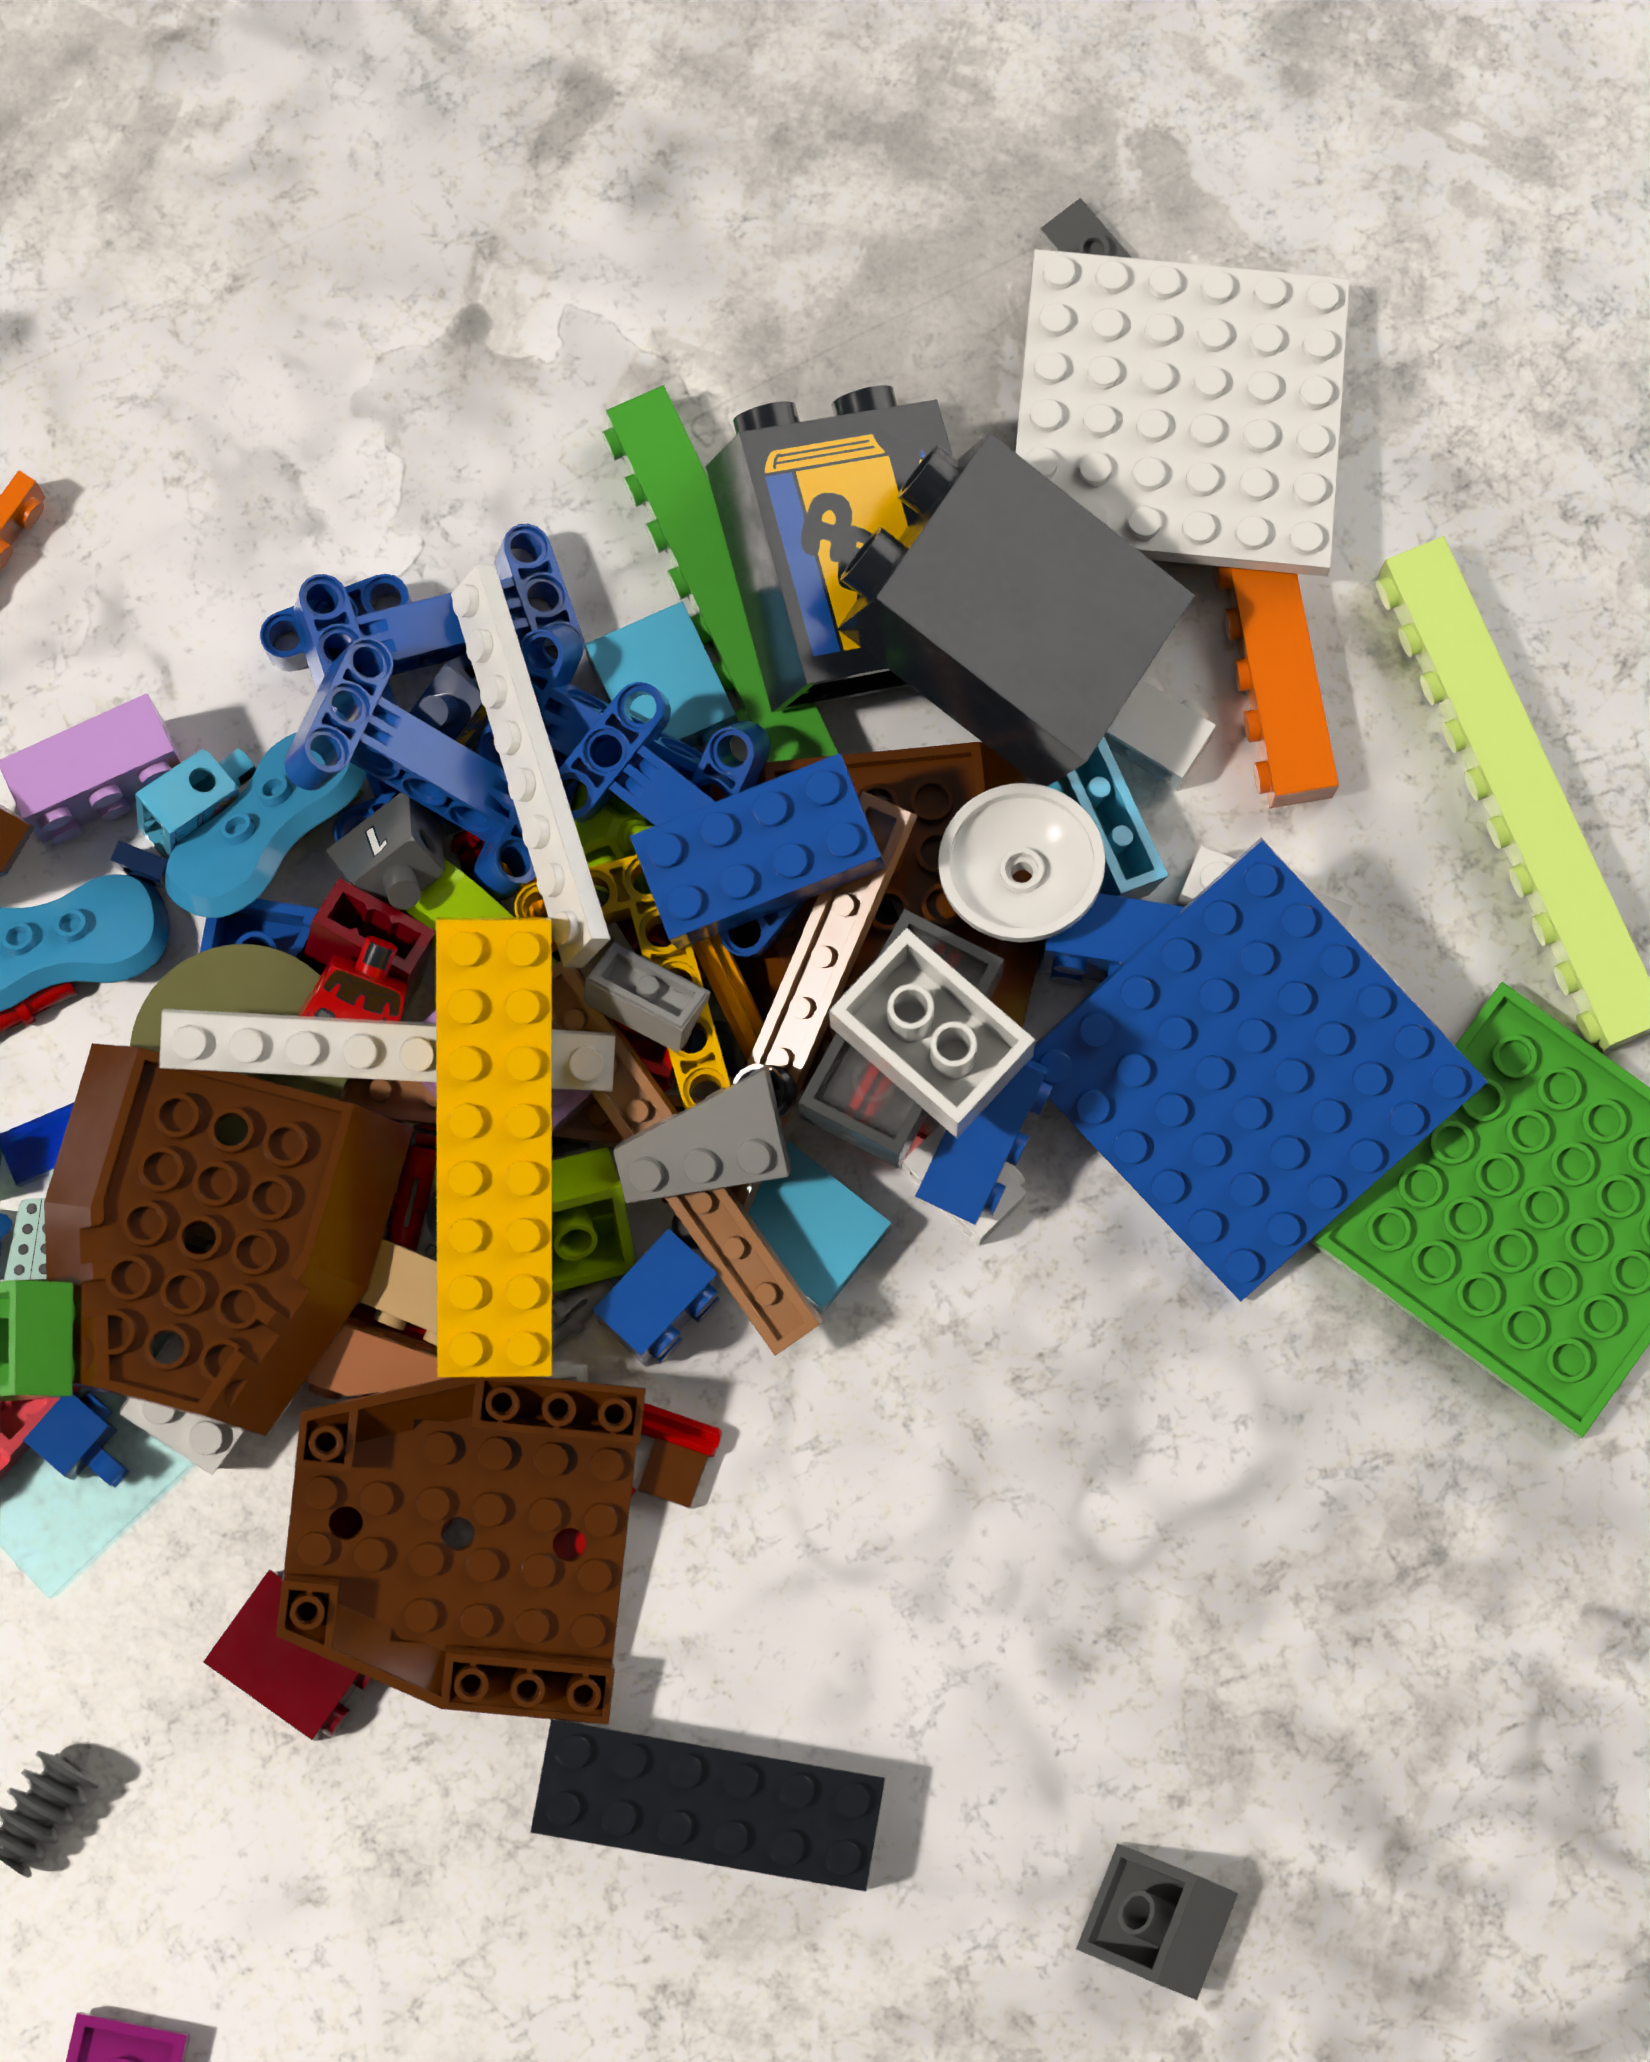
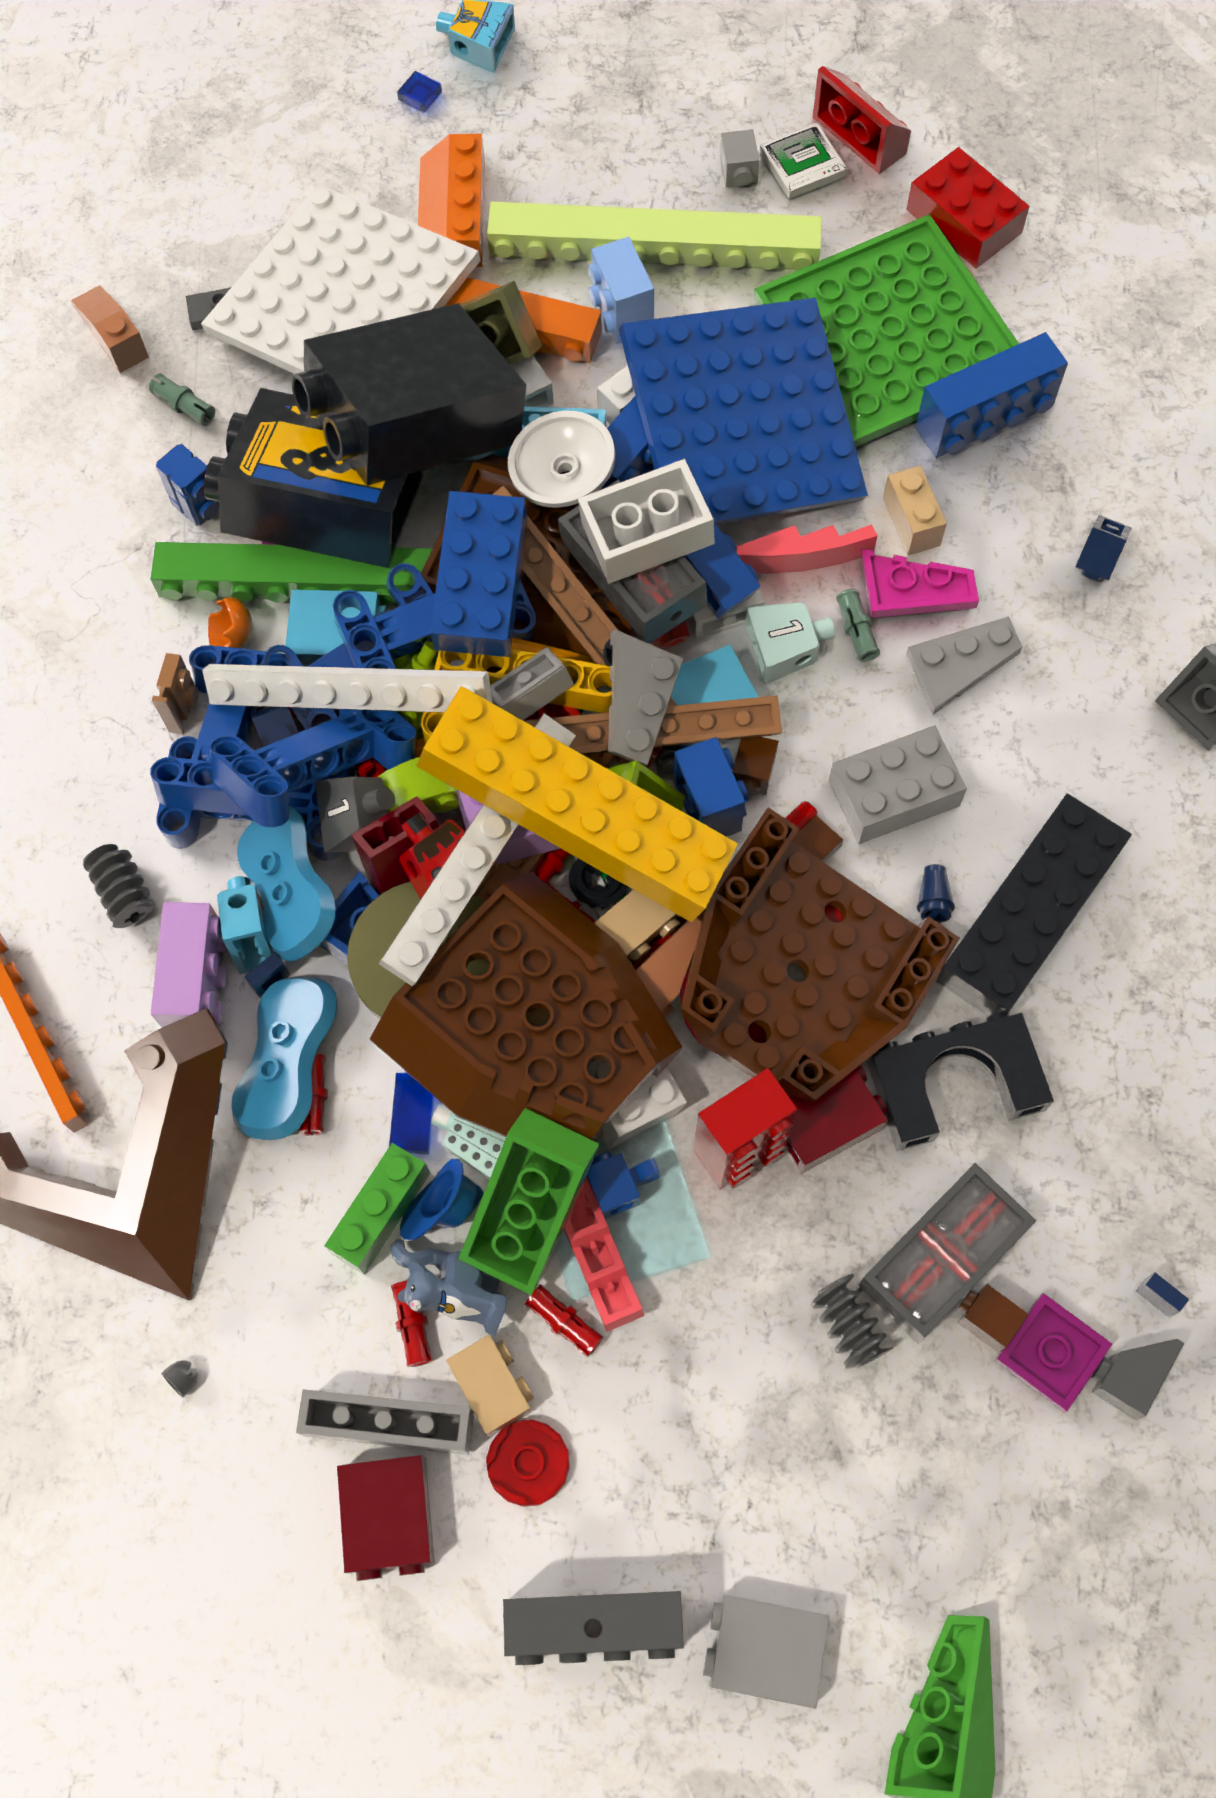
camera: 60 degrees left, 10 degrees down
none -> nougat slope [71,285,149,373]
none -> dark grey piece [82,844,156,928]
none -> sand green pin [149,373,215,426]
none -> medium nougat plate [152,653,199,735]
none -> blue brick [156,444,219,526]
none -> orange hair [208,597,253,649]
none -> clear blue tile [397,71,442,113]
none -> orange slope [418,133,485,267]
none -> olive brick [459,281,542,365]
none -> light blue brick [587,237,654,344]
none -> red brick [693,1068,797,1190]
none -> reddish brown brick [732,737,779,795]
none -> coral slope [736,524,878,574]
none -> light aqua torso [745,602,835,684]
none -> light grey brick [829,725,967,844]
none -> sand green pin [836,589,880,662]
none -> clear brick [858,1163,1037,1344]
none -> dark pink wing [861,549,979,618]
none -> black arch [868,1012,1054,1152]
none -> tan brick [883,465,947,555]
none -> light grey wing [906,616,1023,715]
none -> blue brick [915,332,1068,458]
none -> dark blue cone [917,864,955,923]
none -> reddish brown brick [958,1284,1029,1353]
none -> dark blue slope [1075,515,1132,581]

